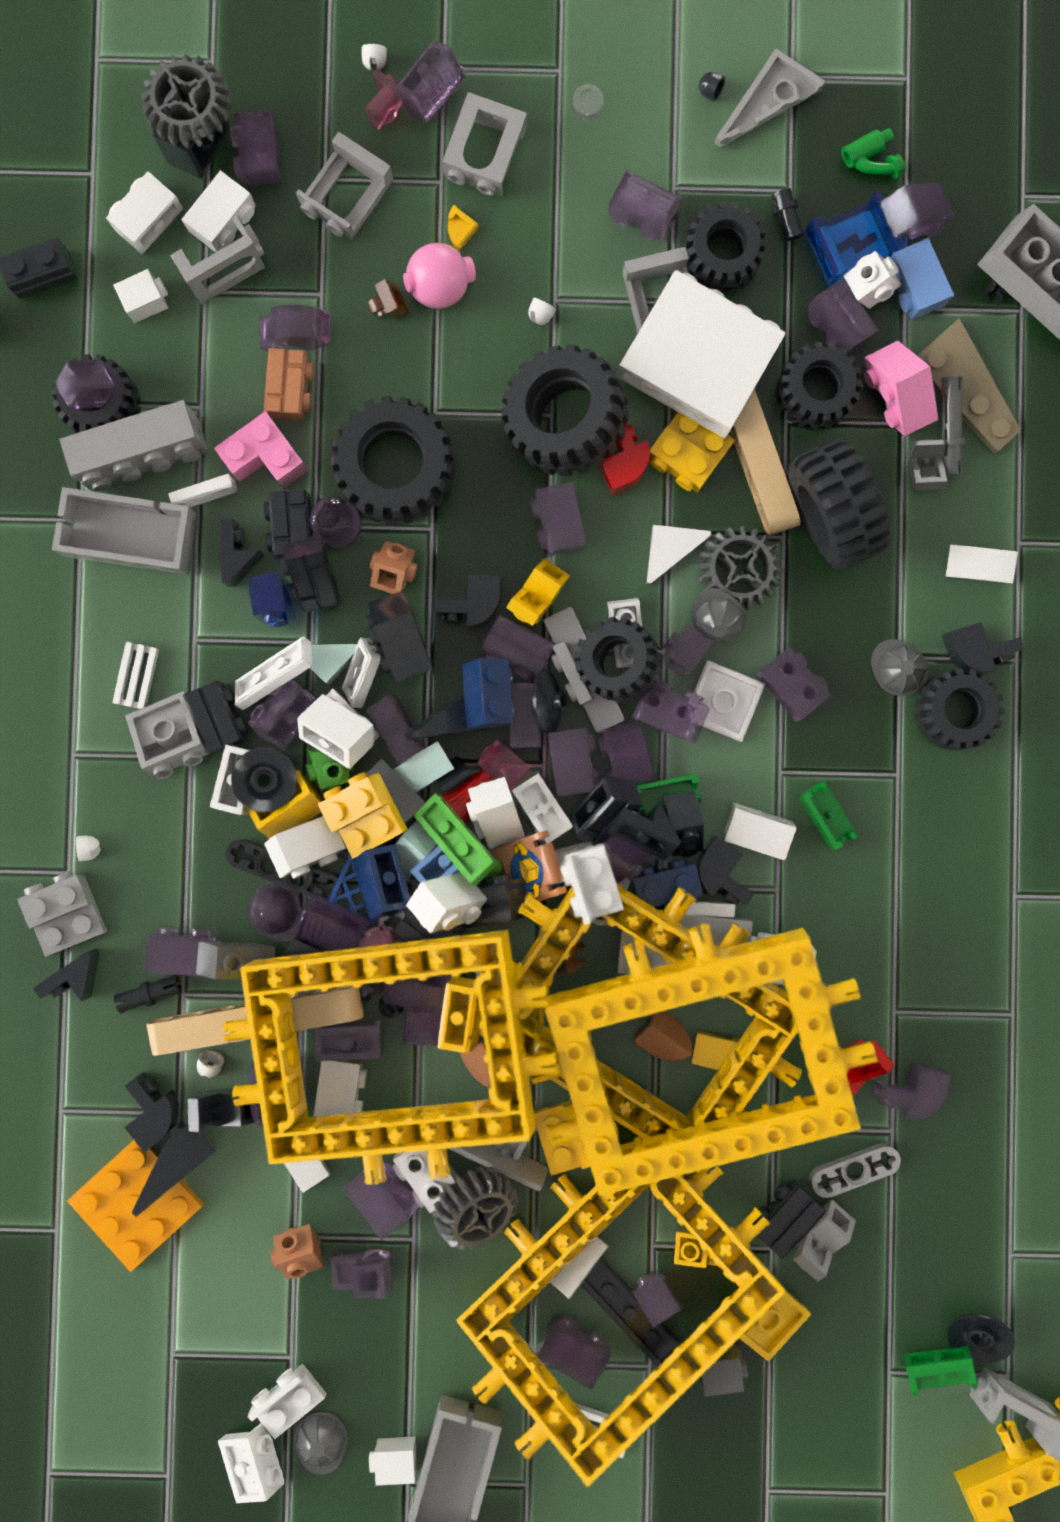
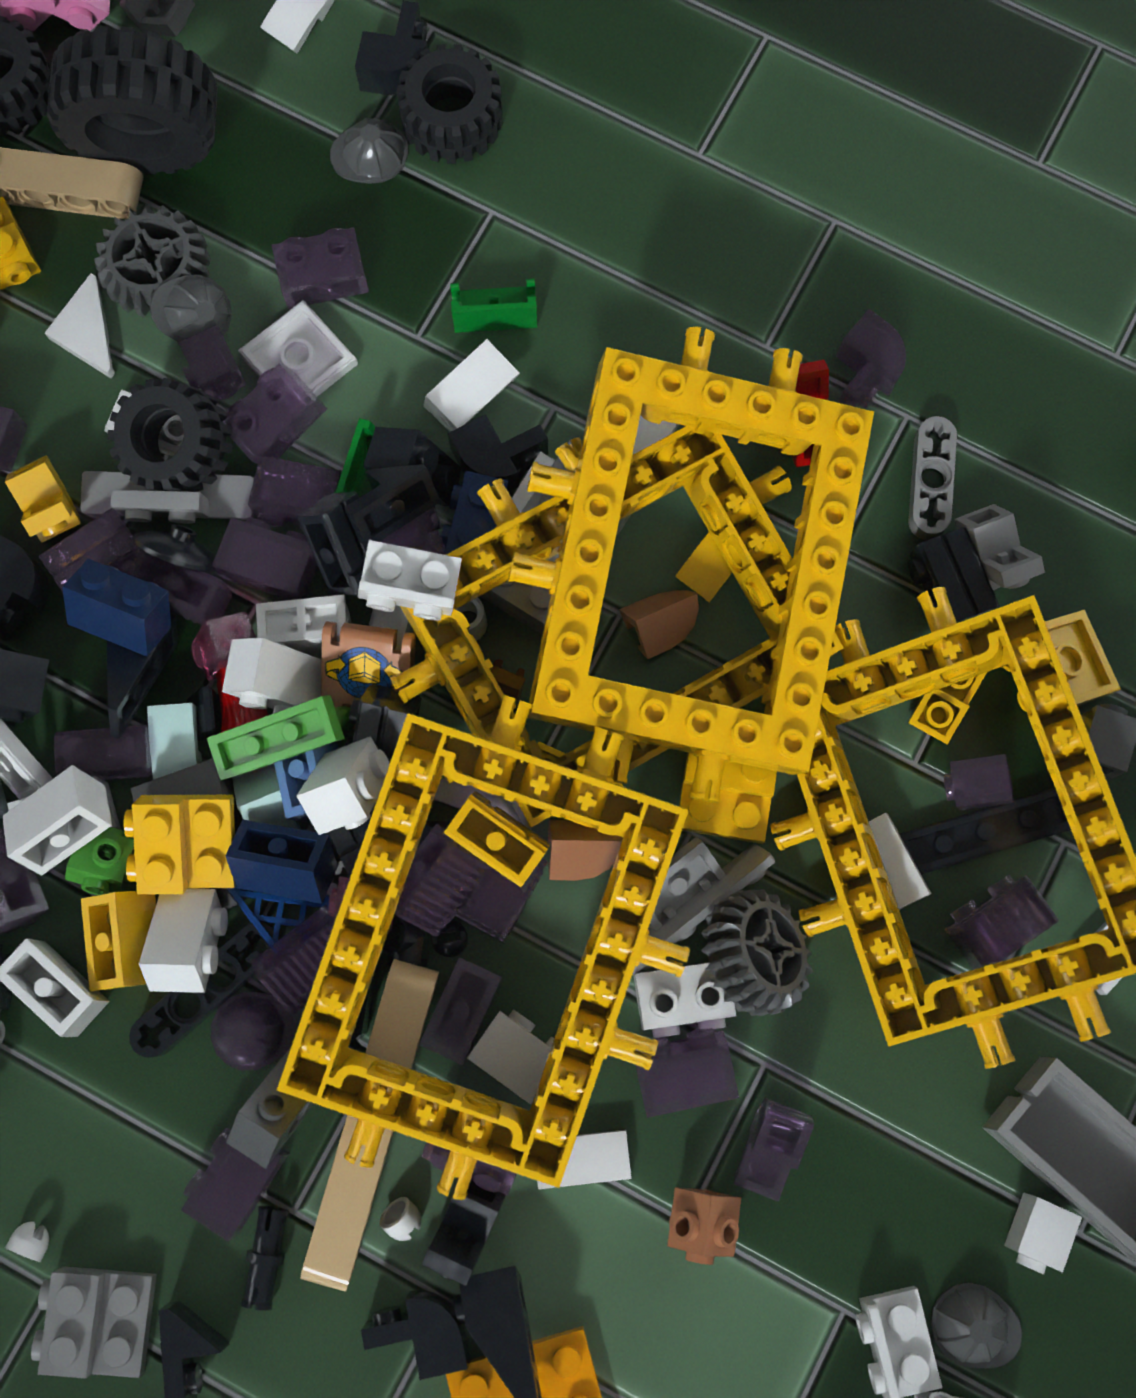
camera: 65 degrees left, 10 degrees down
black dish [231,747,297,812] -> none

